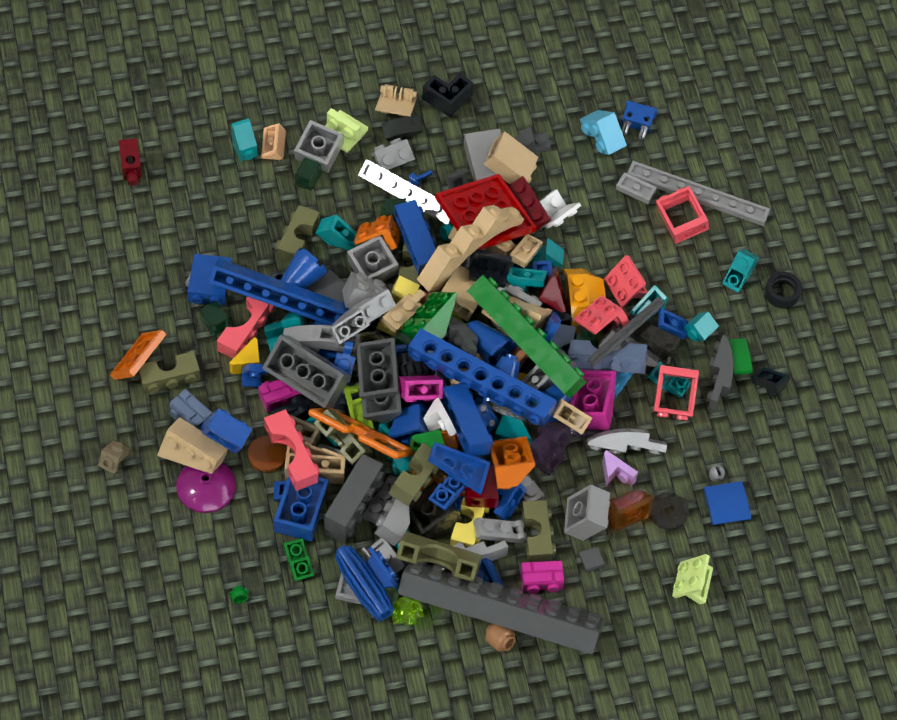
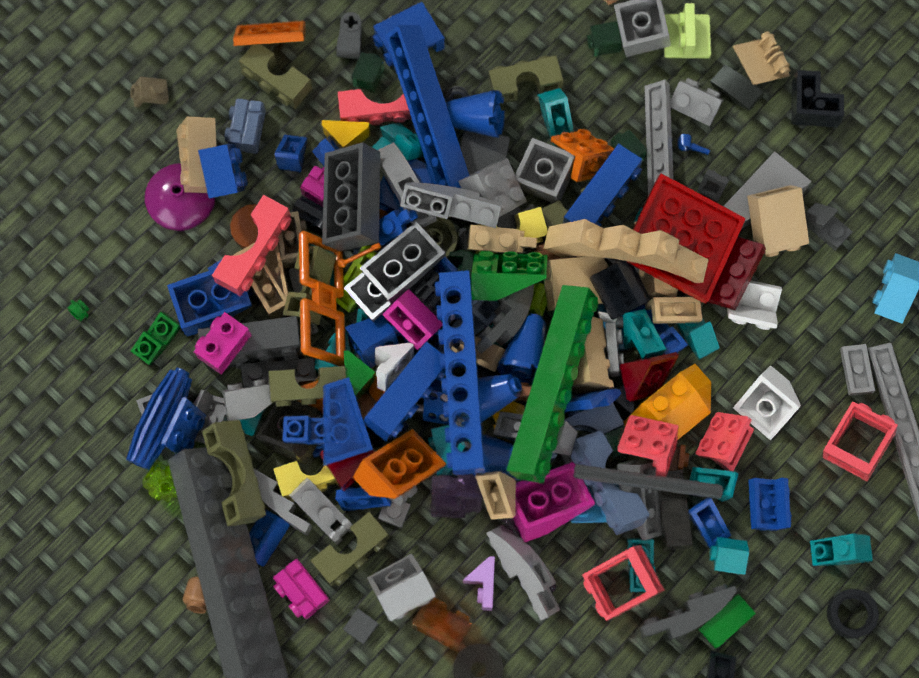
camera: 60 degrees right, 15 degrees up
none -> dark pink brick [194,312,252,375]
none -> blue slope [275,135,307,172]
none -> dark grey piece [337,12,362,59]
none -> orange hinge [337,243,381,268]
none -> white slope [733,365,801,440]
none -> blue bracket [748,478,791,531]

